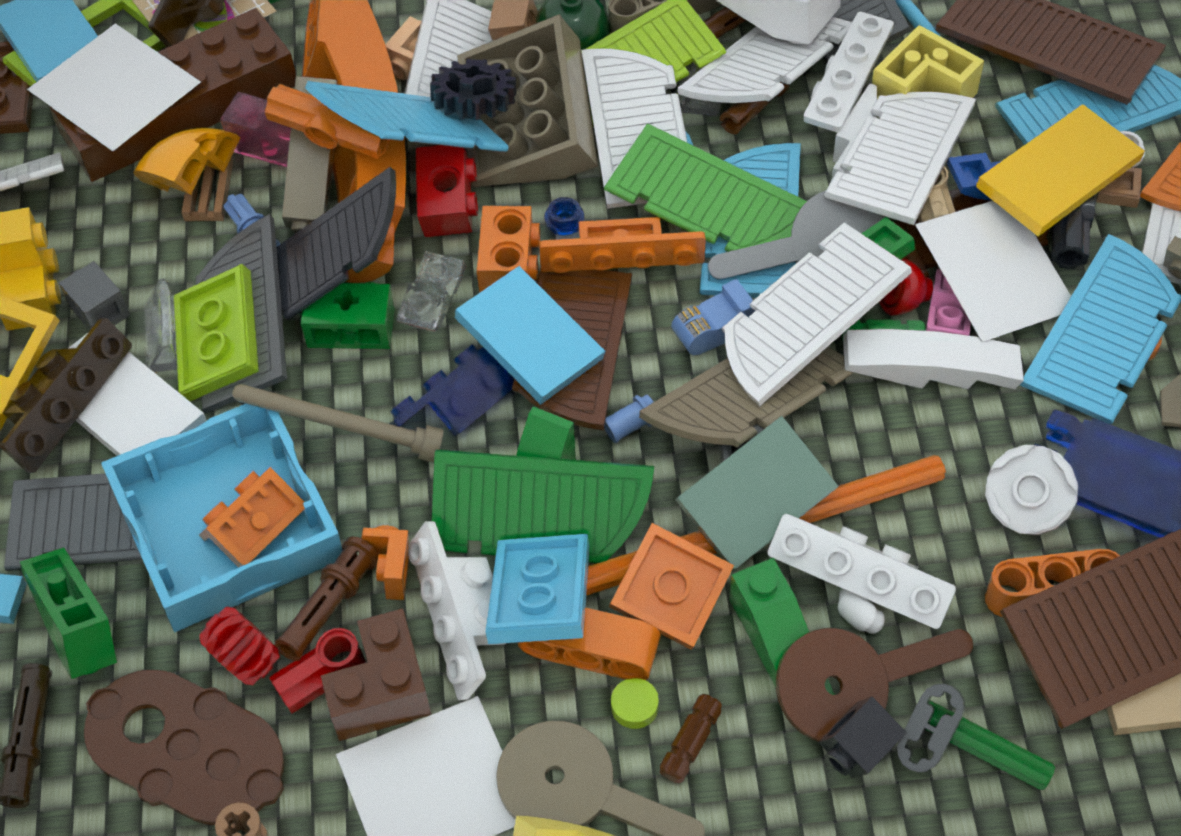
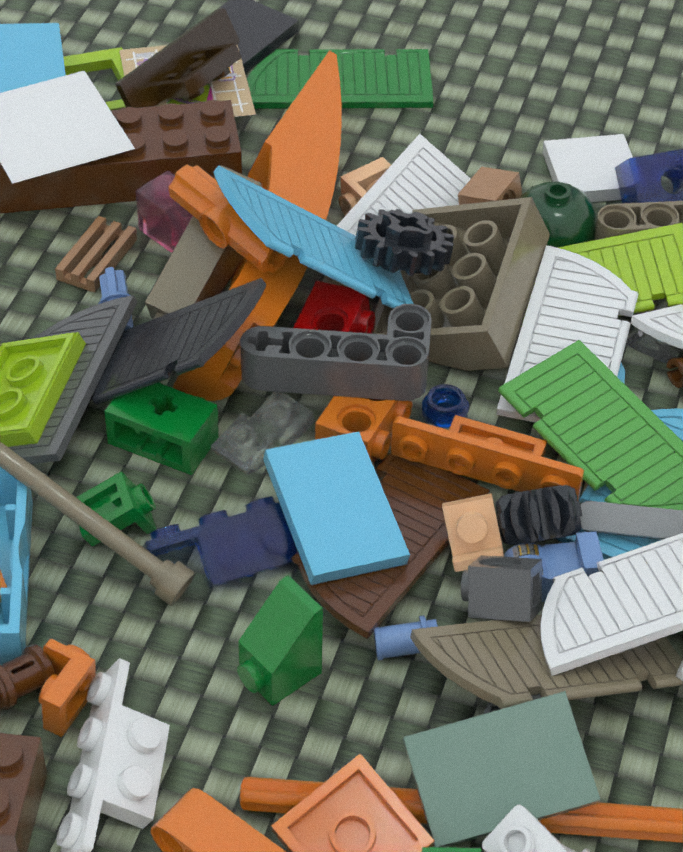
camera: 20 degrees right, 10 degrees down
light orange brick [133,128,241,195] -> none
green piece [432,450,655,564] -> none
medium azure tile [485,534,590,644] -> none
none -> green bracket [76,471,157,547]
none -> dark grey beam [240,304,432,401]
none -> light nougat bracket [442,493,504,572]
none -> dark grey brick [461,555,542,622]
none -> black gear [495,485,582,546]

